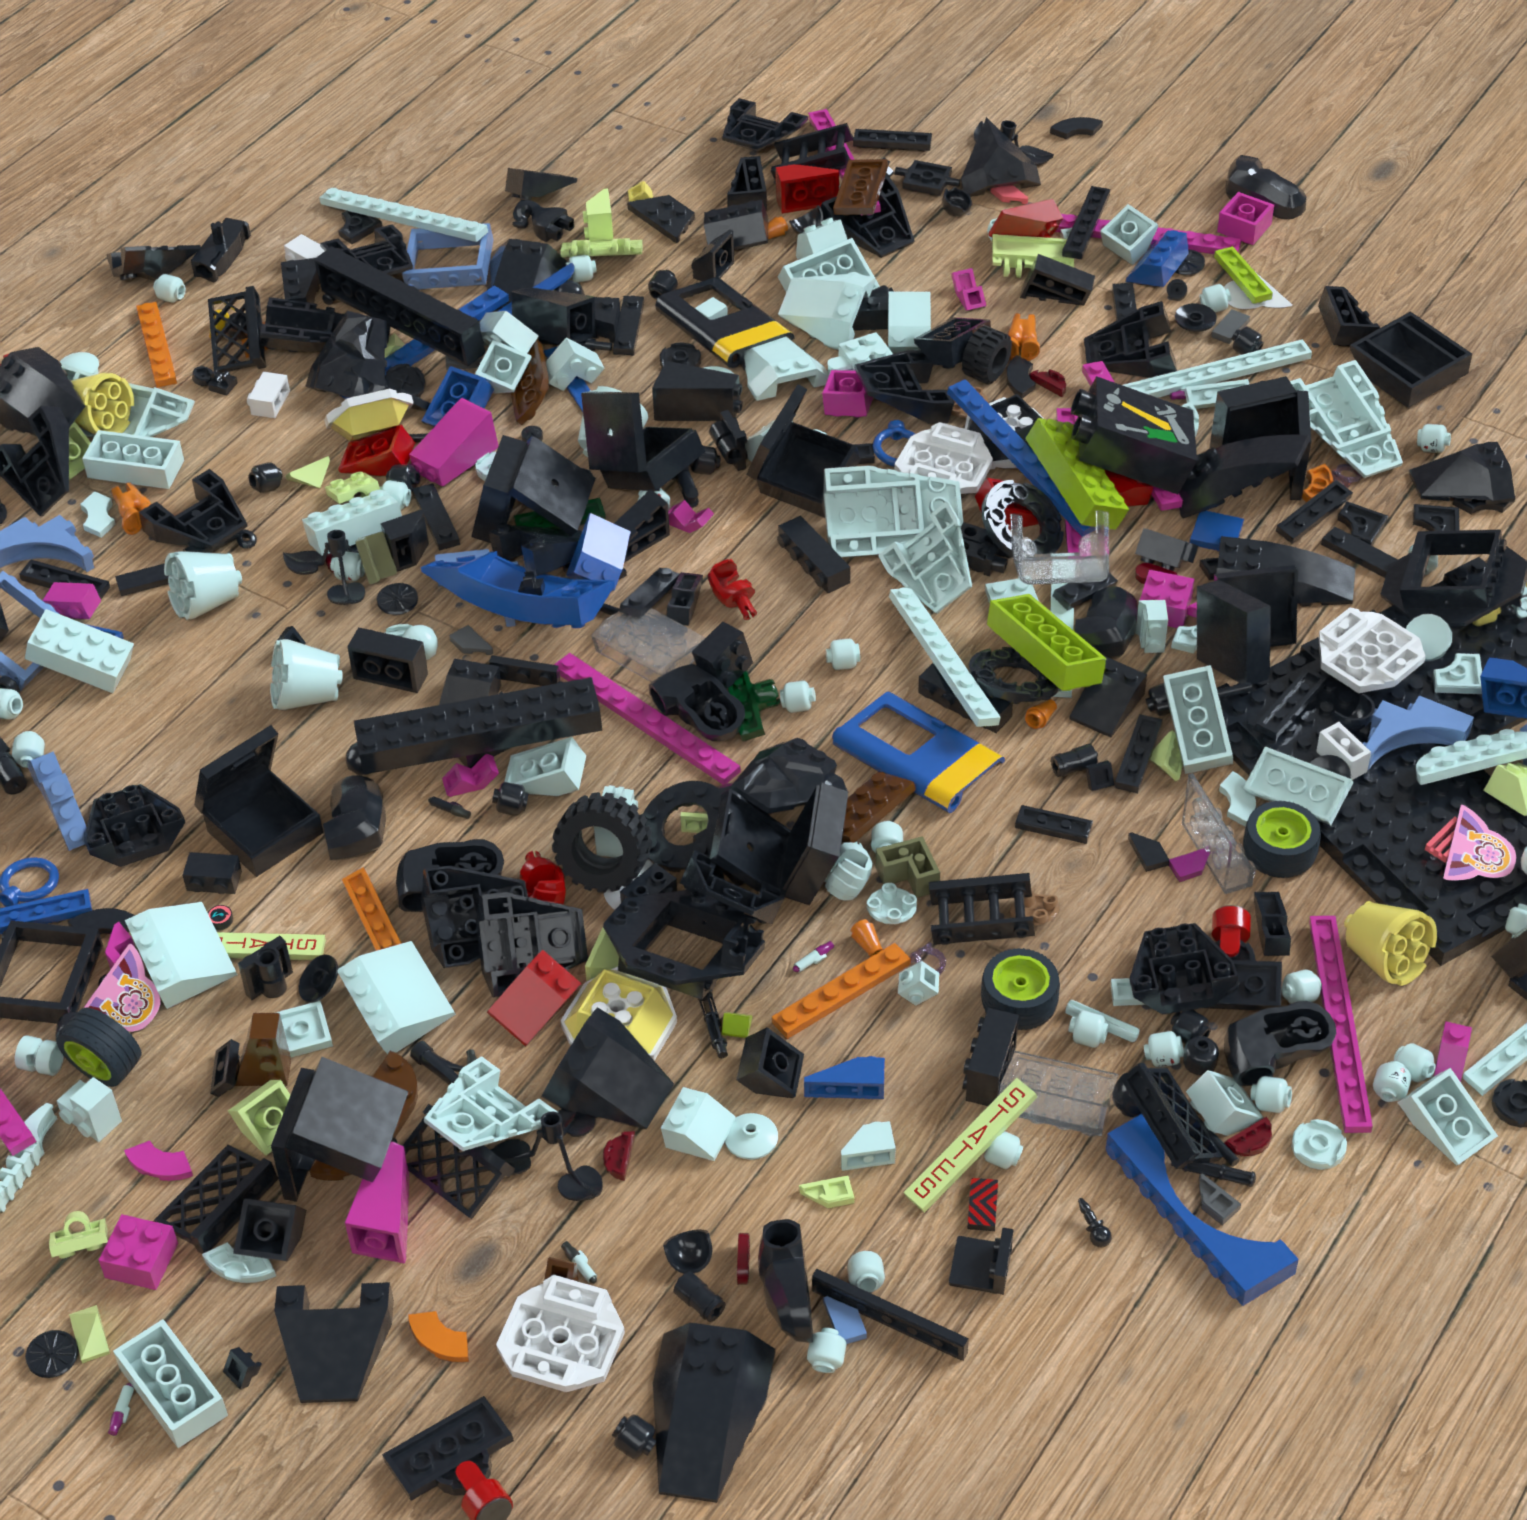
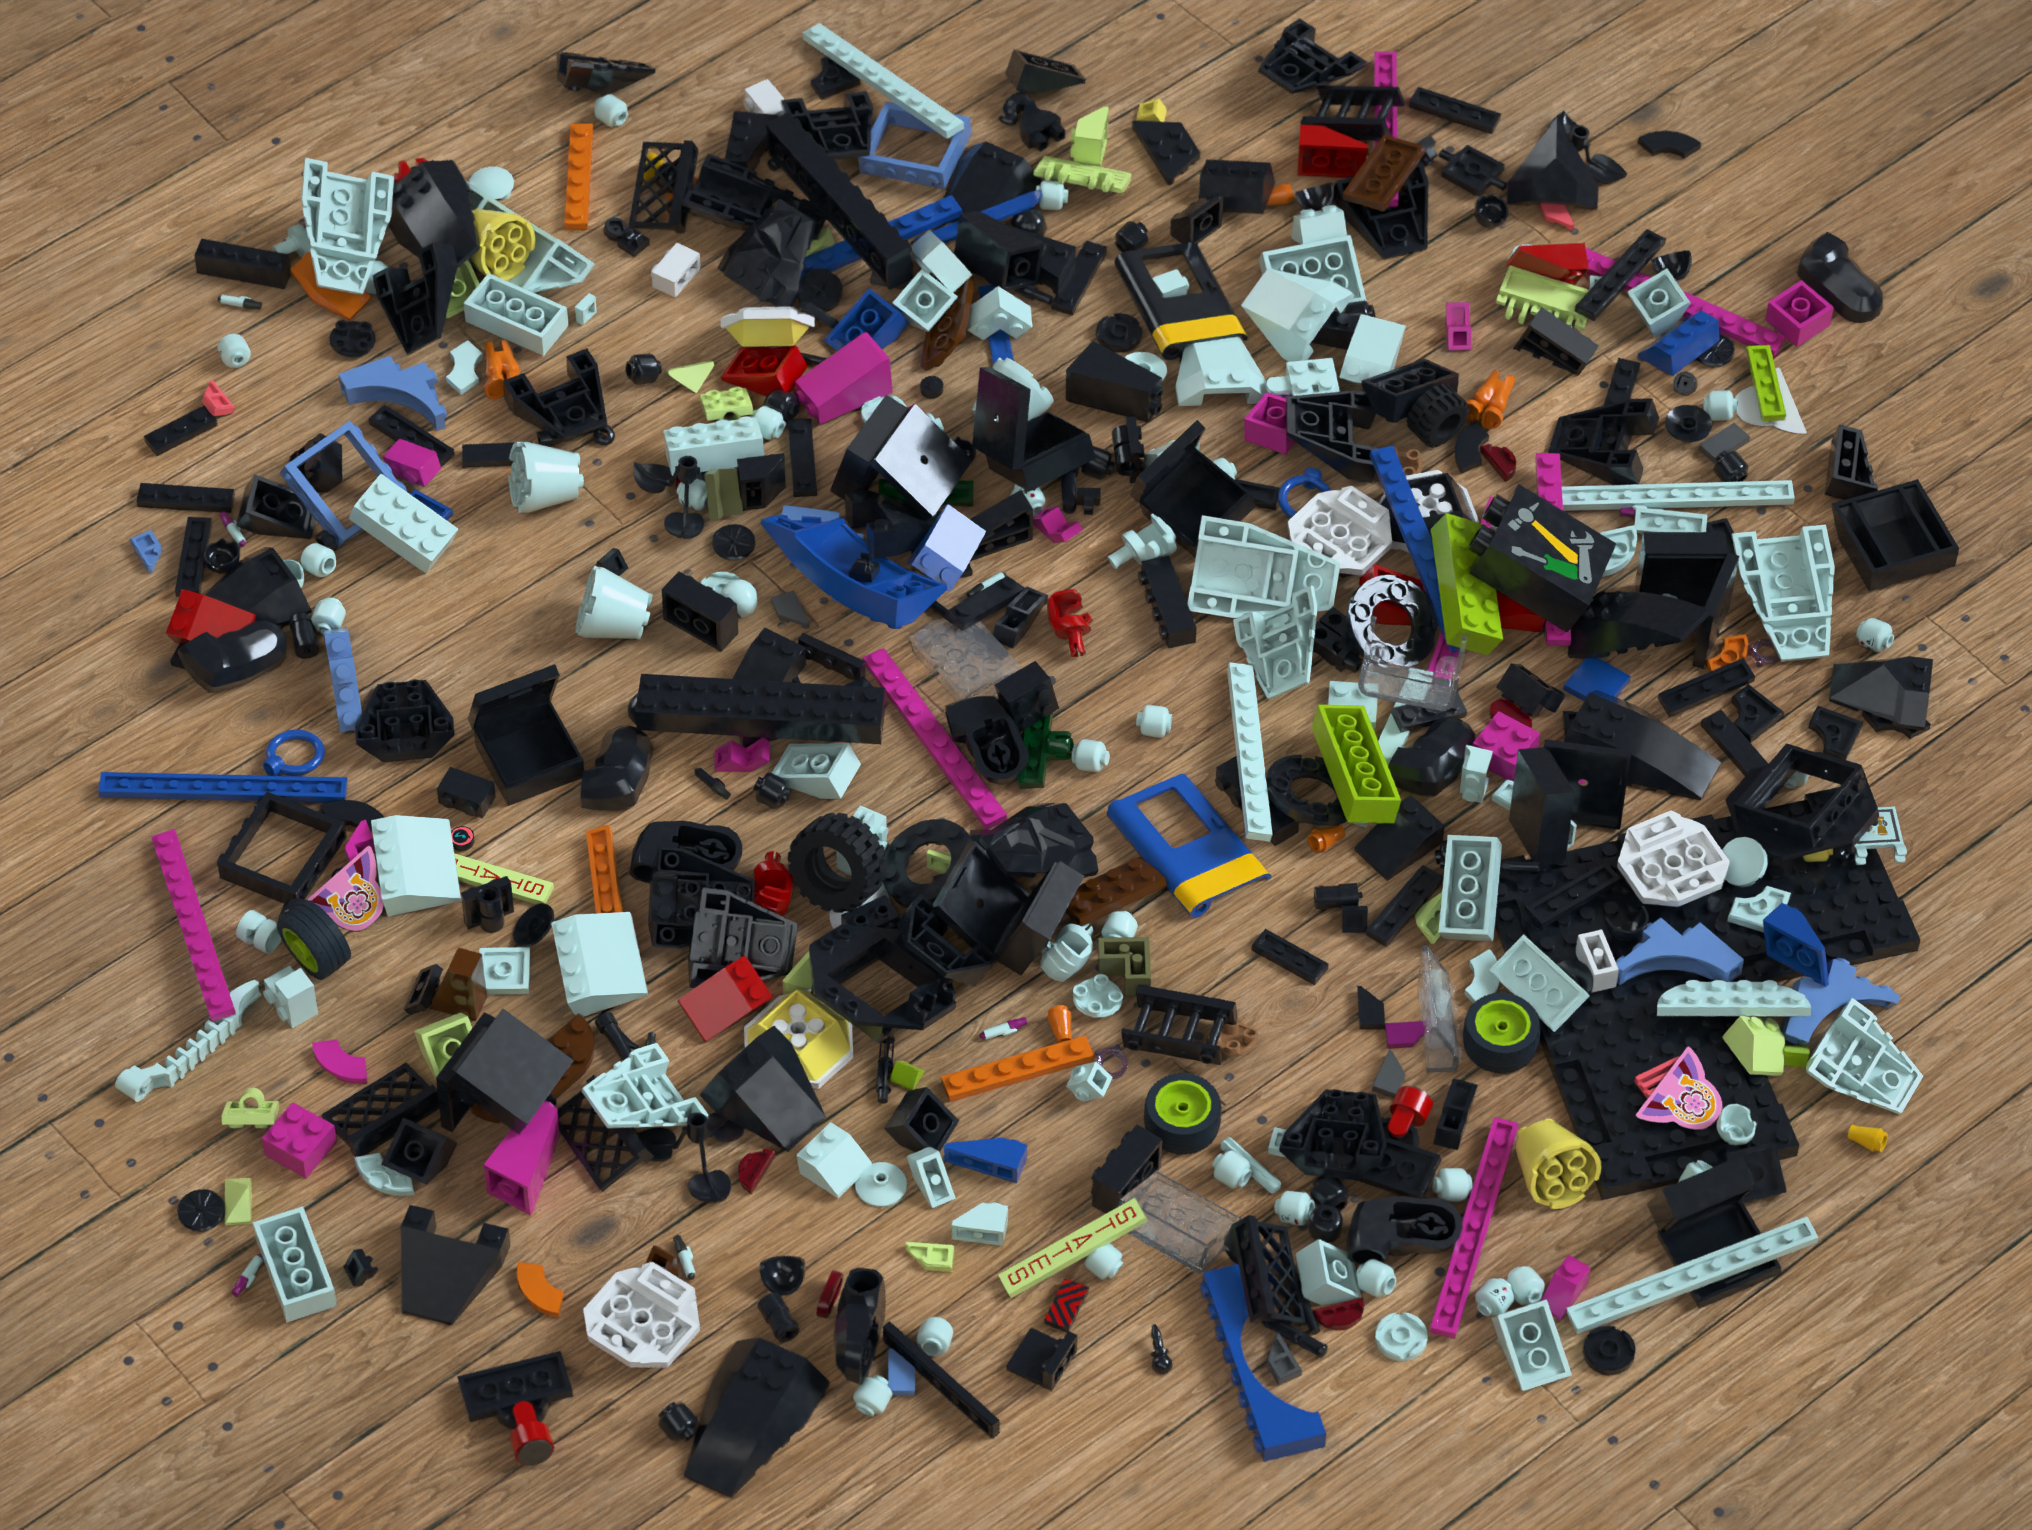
camera: 15 degrees right, 5 degrees up
black piece [191,217,251,283] -> none
black wedge [727,156,767,211] -> none
none -> light aqua tile [575,293,597,326]
none -> light aqua slope [906,1147,956,1208]
none -> piece [966,572,1007,598]
none -> black tile [1077,488,1101,515]
none -> light aqua piece [1107,514,1177,569]
none -> dark grey tile [1372,1050,1405,1098]
none -> black helmet [1651,250,1692,281]

